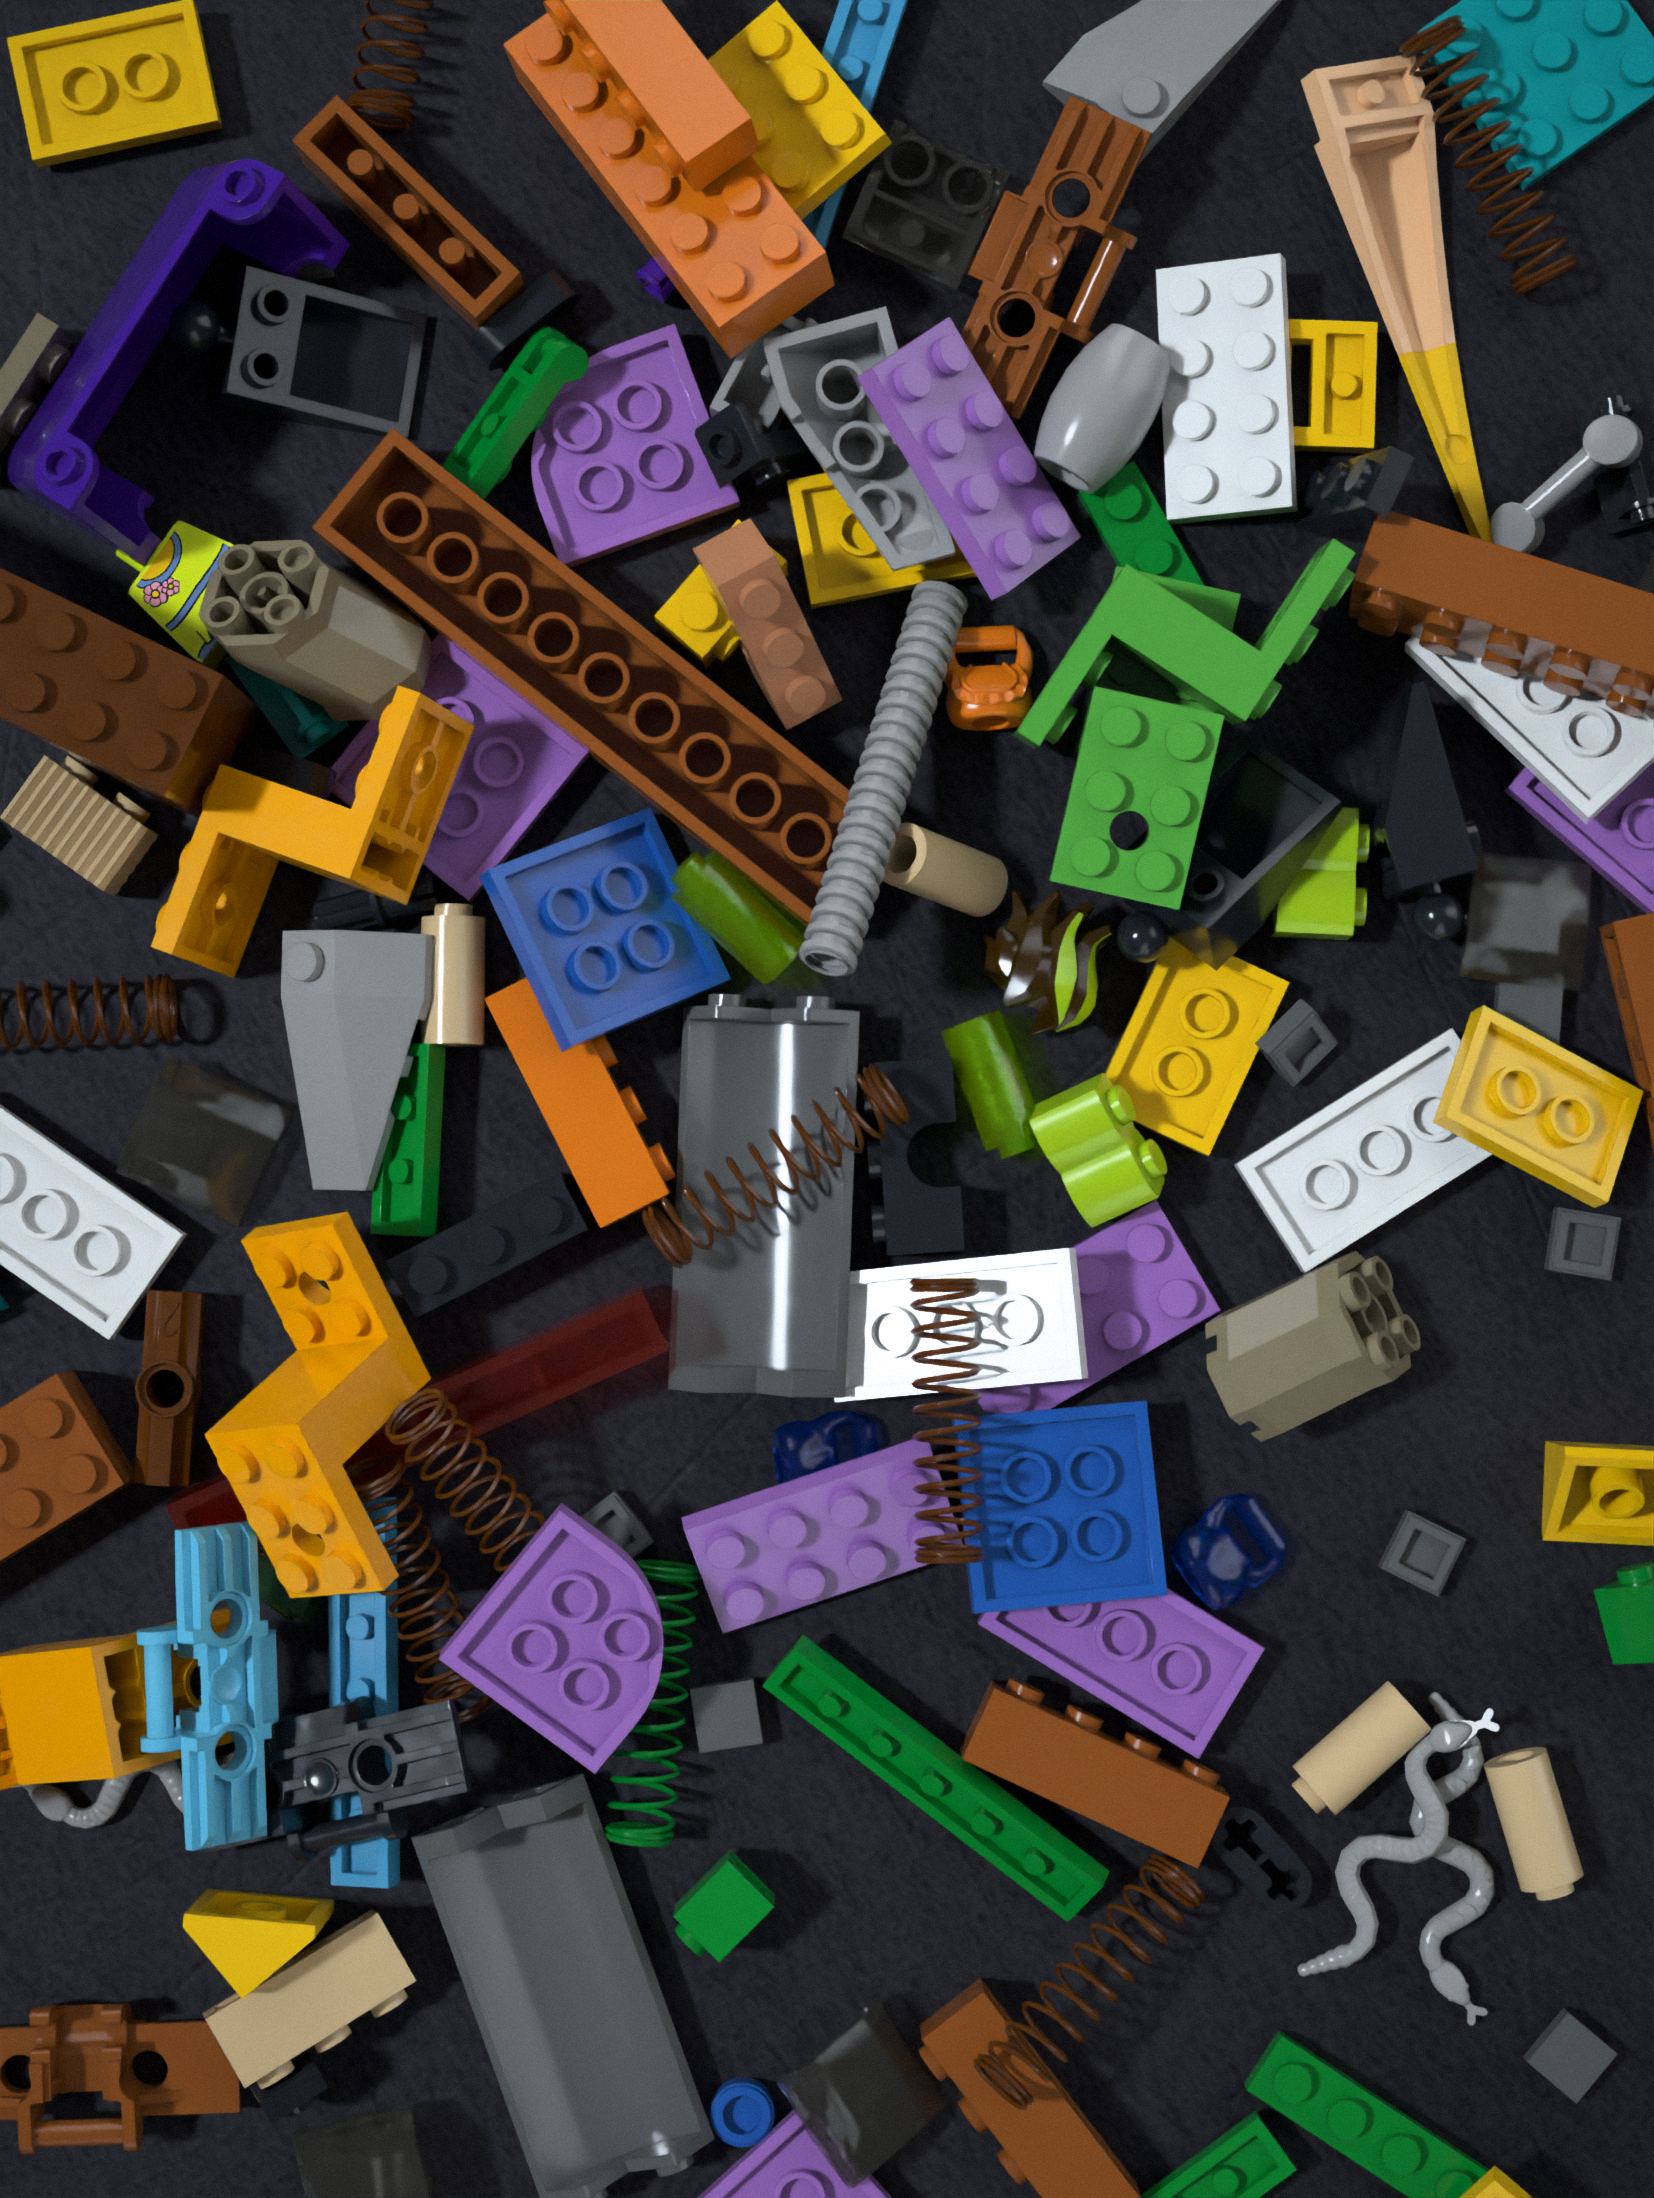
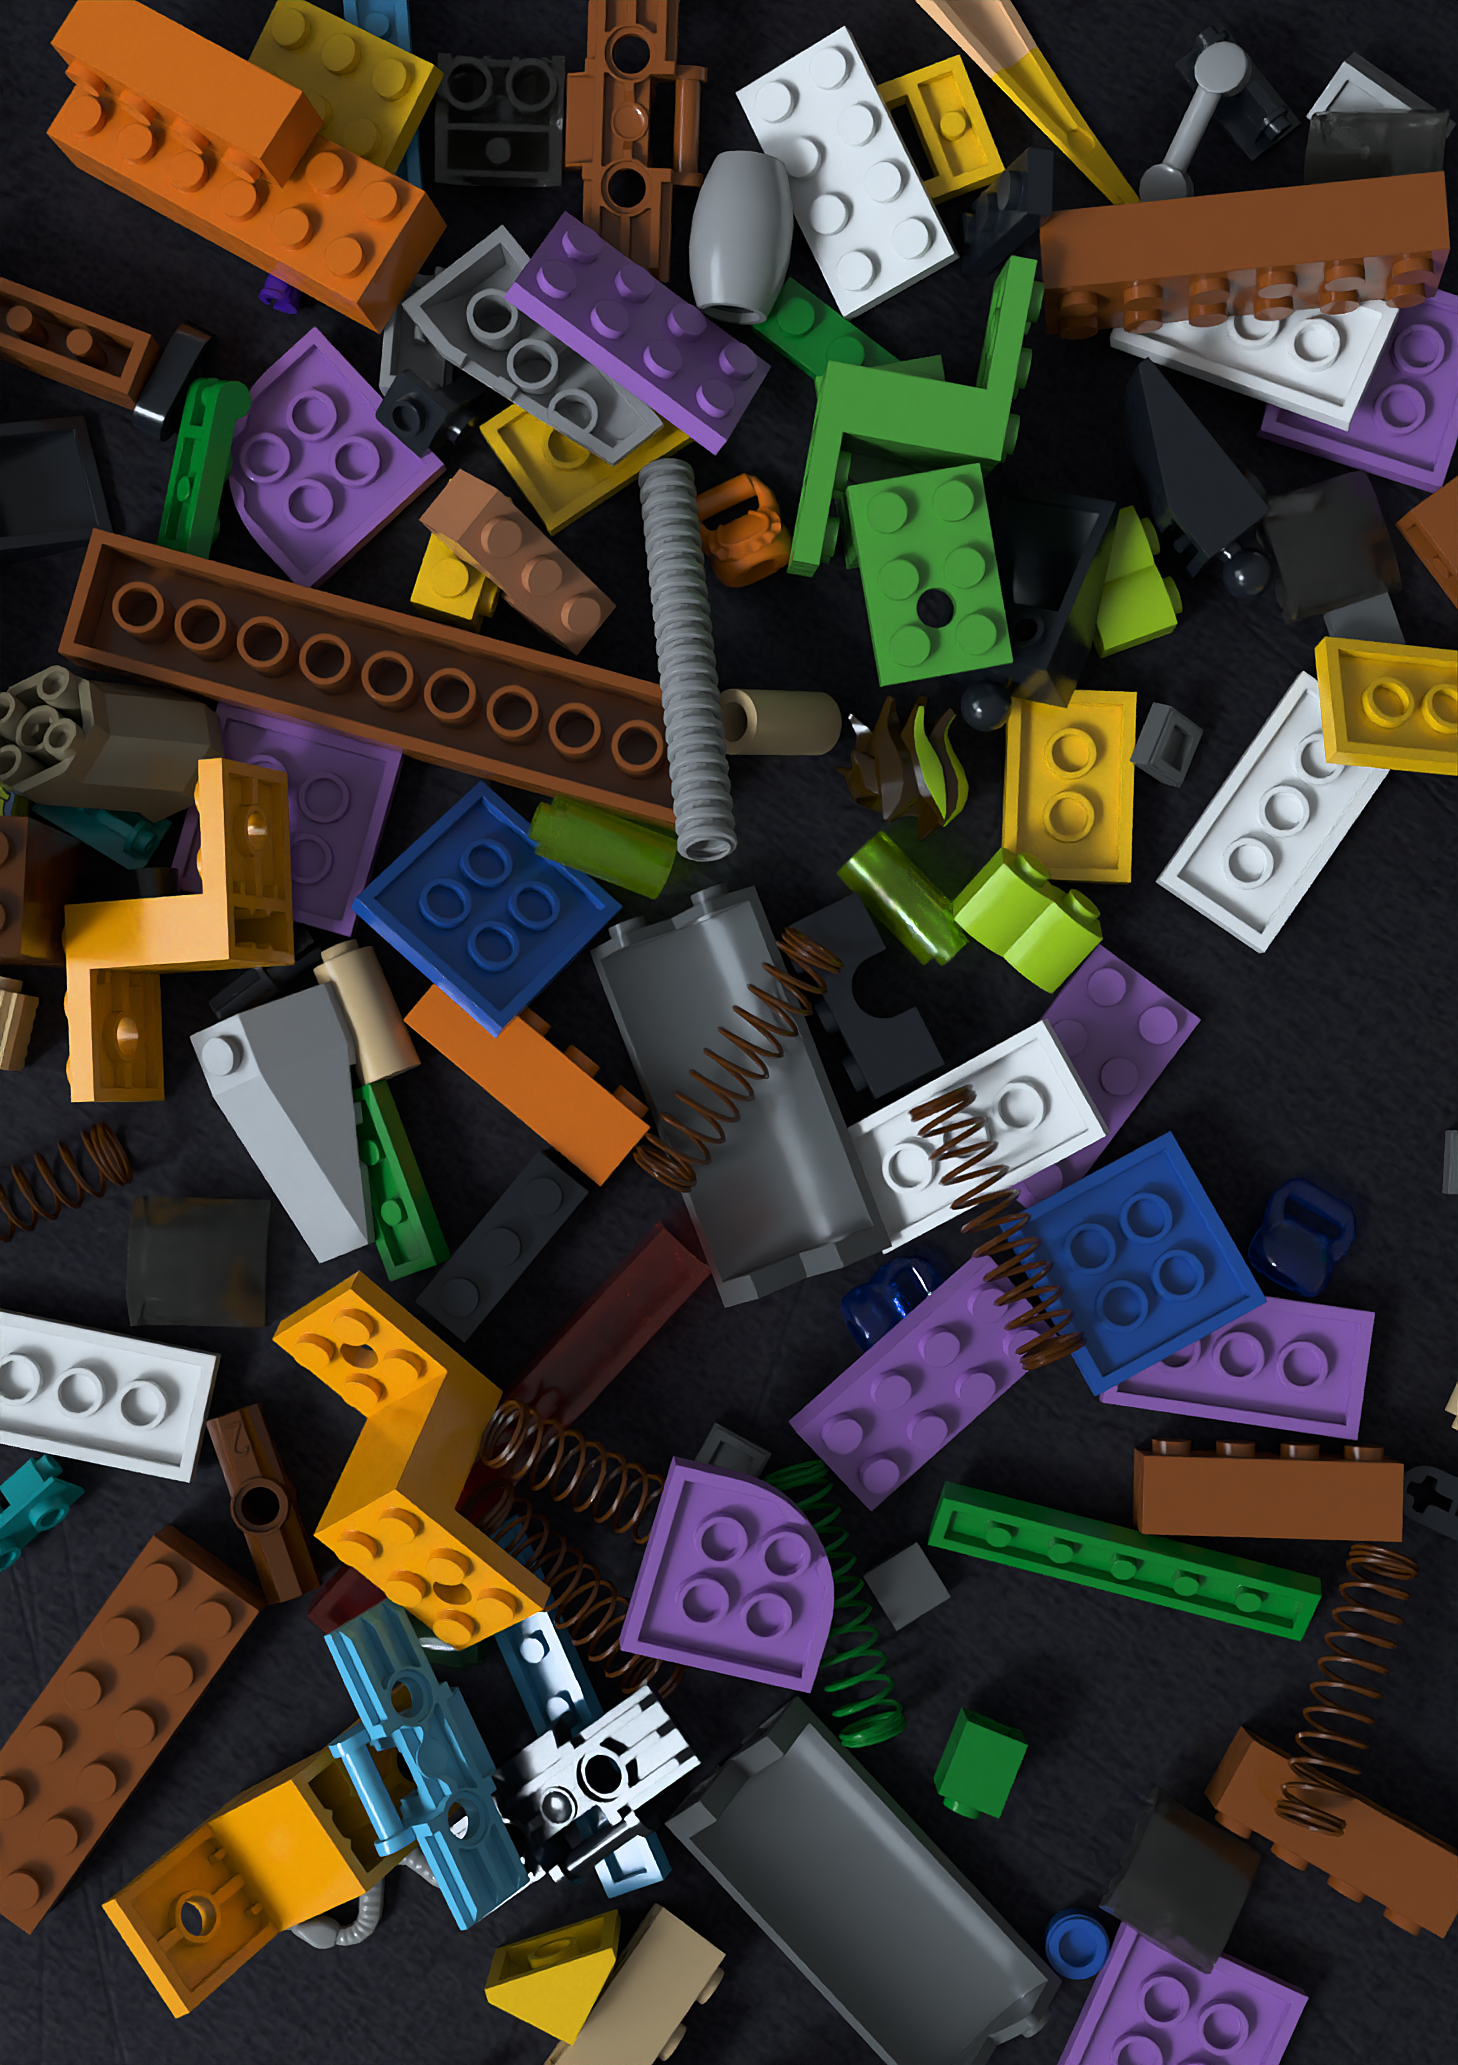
camera: 25 degrees left, 0 degrees up
dark tan brick [1205,1251,1421,1442] -> none

